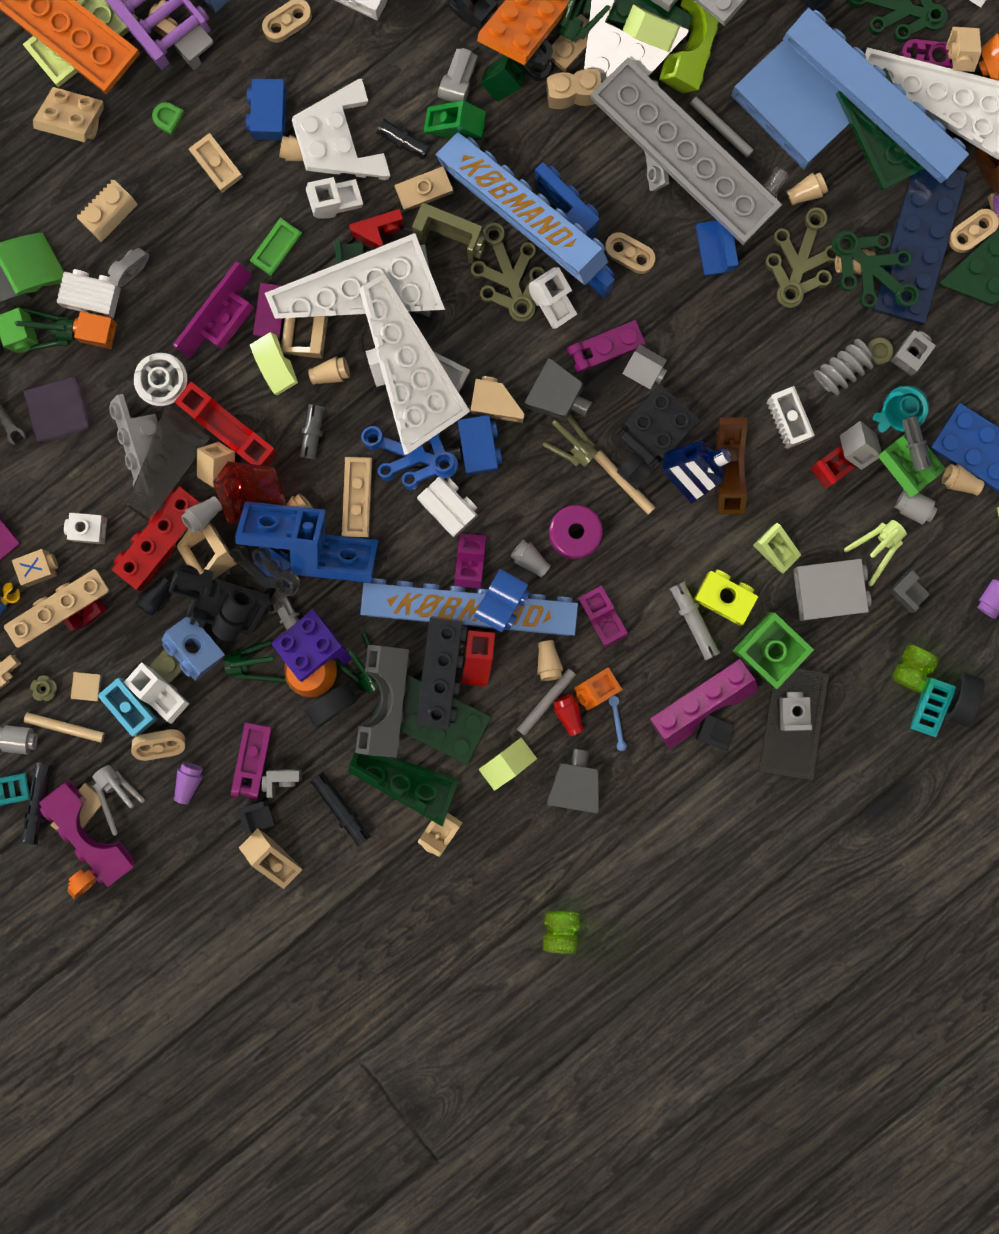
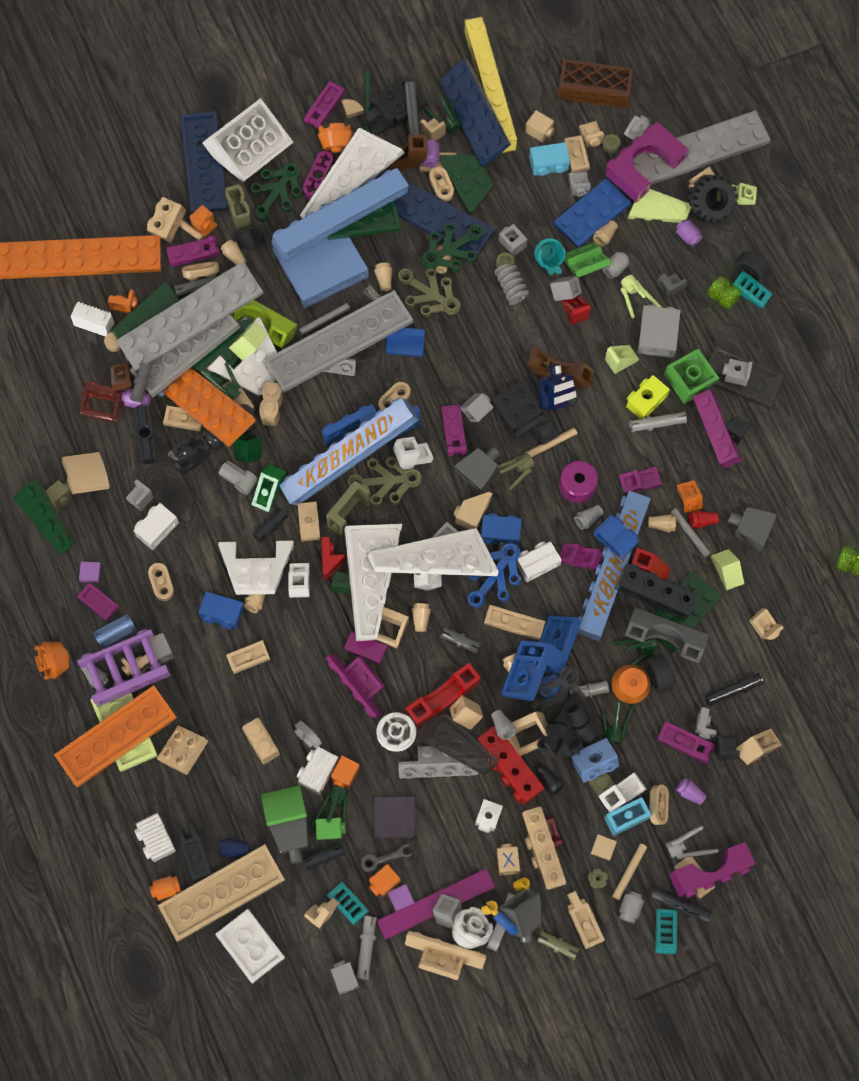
camera: 80 degrees left, 15 degrees down
orange plate [67,869,96,900] -> none
bright green tile [152,102,185,136] -> none
clear red bracket [213,461,287,524] -> none
bright green tile [250,218,303,277] -> none
yellowish green slope [250,332,298,395] -> none
dark purple bracket [272,610,352,682] -> none
dark green wing [348,750,459,827] -> none
medium blue hinge [608,696,627,751] -> none
white brick [766,386,815,449] -> none
dark grey axle [902,416,932,471] -> none
tan brick [946,27,981,72] -> none

